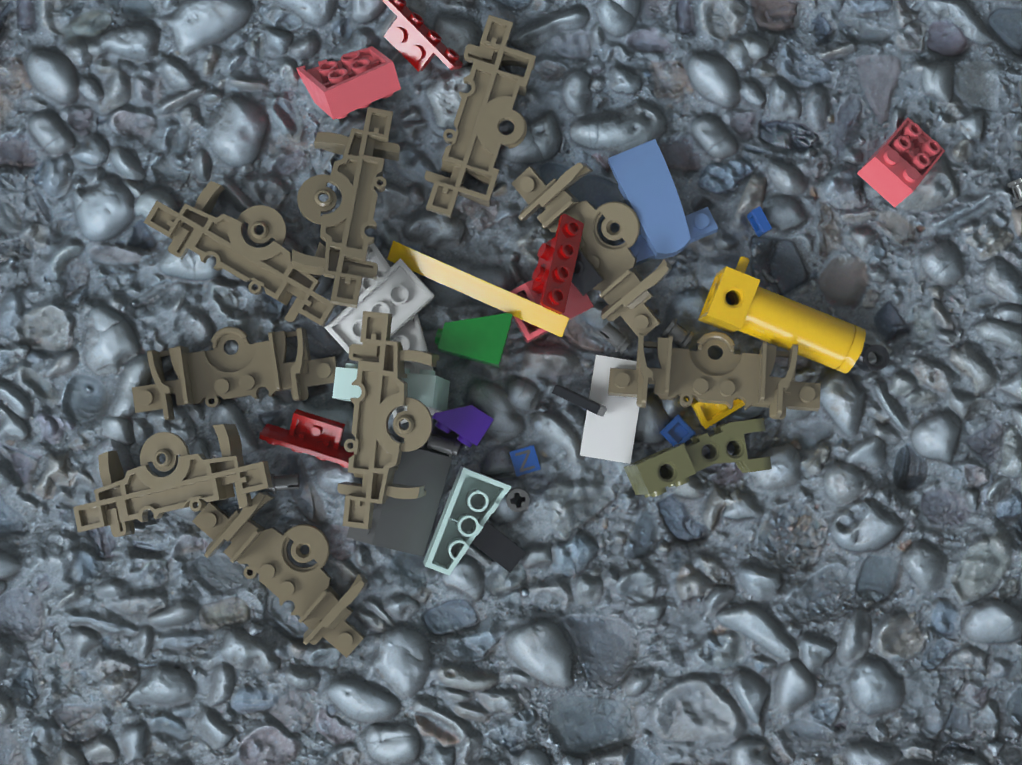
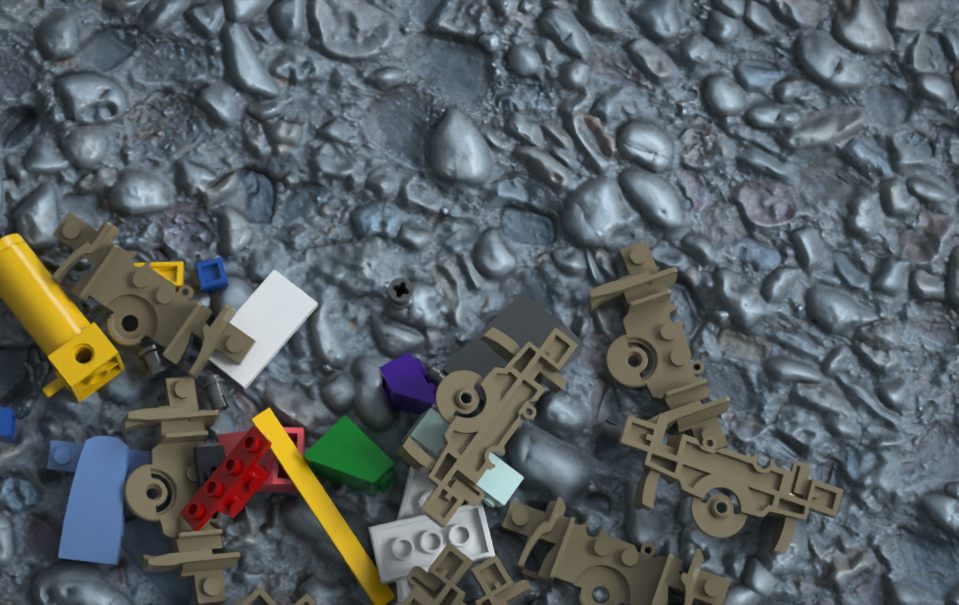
camera: 150 degrees left, 15 degrees down
red bracket [259,409,354,468] -> none
light aqua wedge [423,466,512,575] -> none
black tile [472,521,526,573] -> none
blue tile [509,445,541,477] -> none
black tile [552,384,607,416] -> none
olive brick [624,418,772,498] -> none

